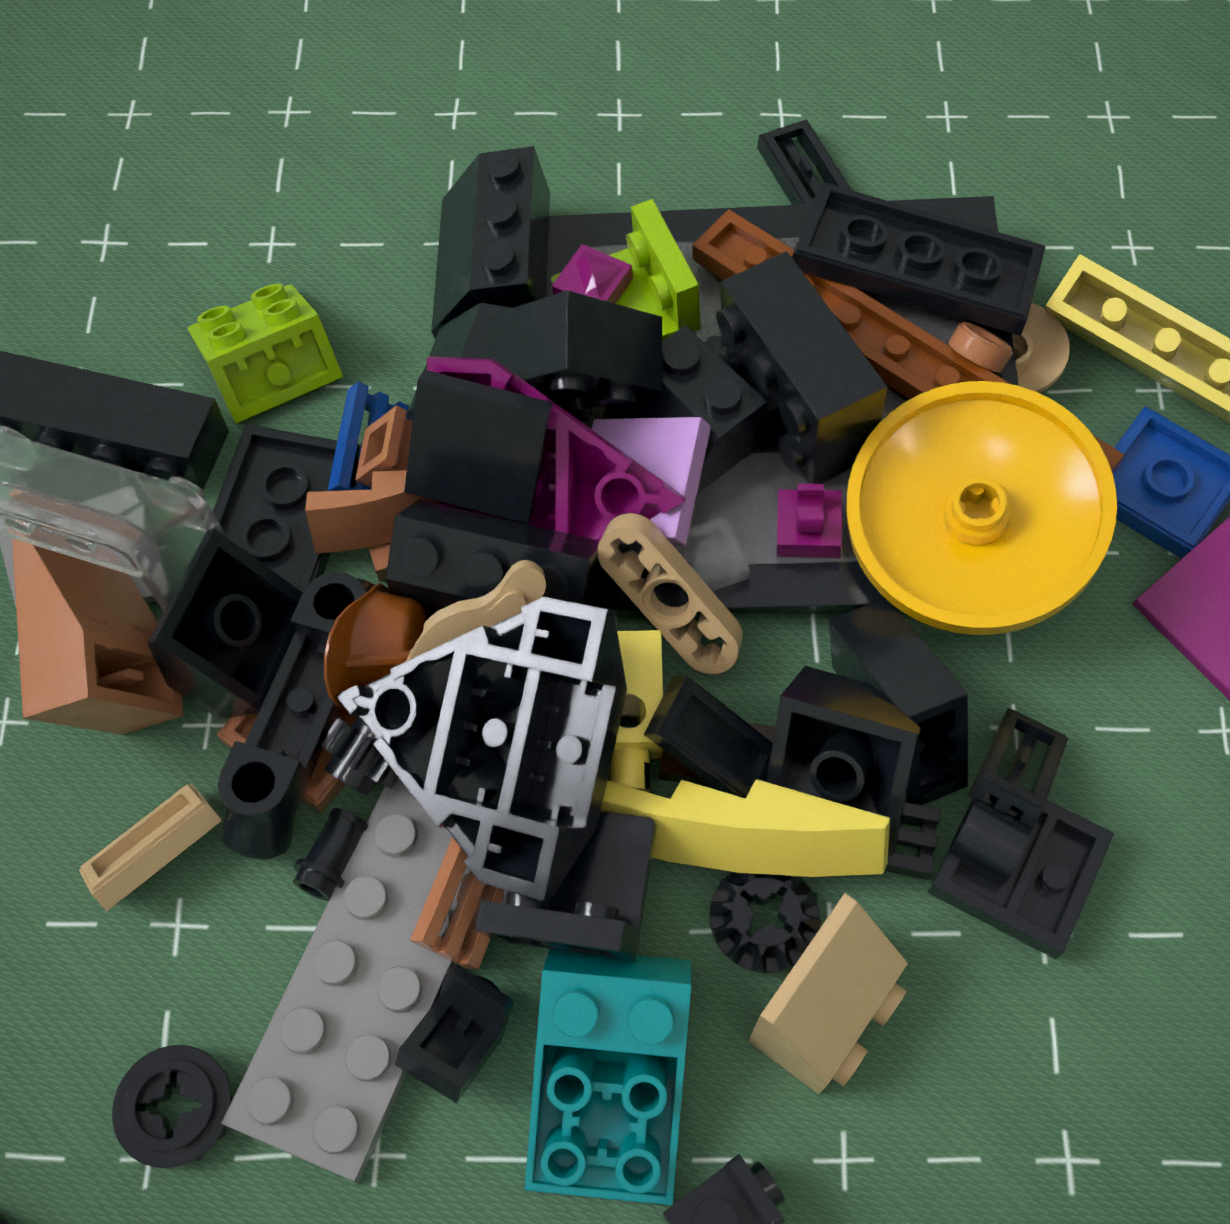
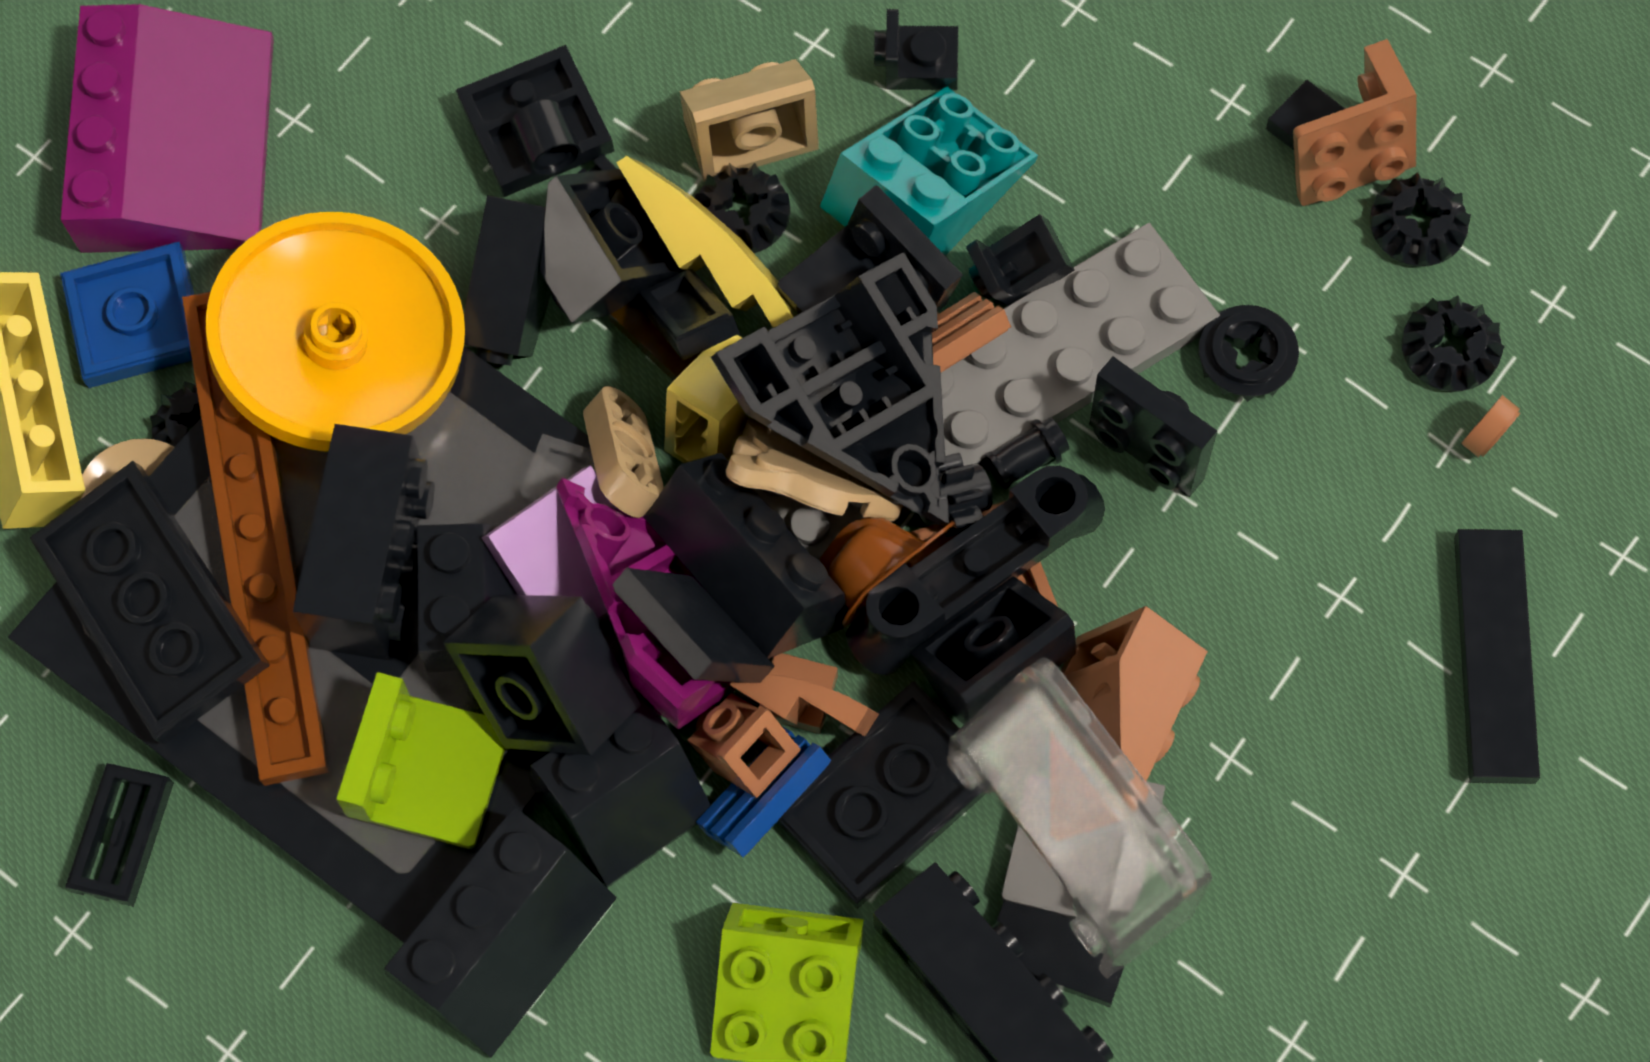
camera: 140 degrees left, 5 degrees up
tan tile [79,783,222,911] -> none
magenta tile [552,244,633,303] -> none
magenta tile [777,483,842,558] -> none
nougat tile [948,322,1013,373] -> none
black tile [968,708,1068,828] -> none
none -> black plate [1089,356,1217,497]

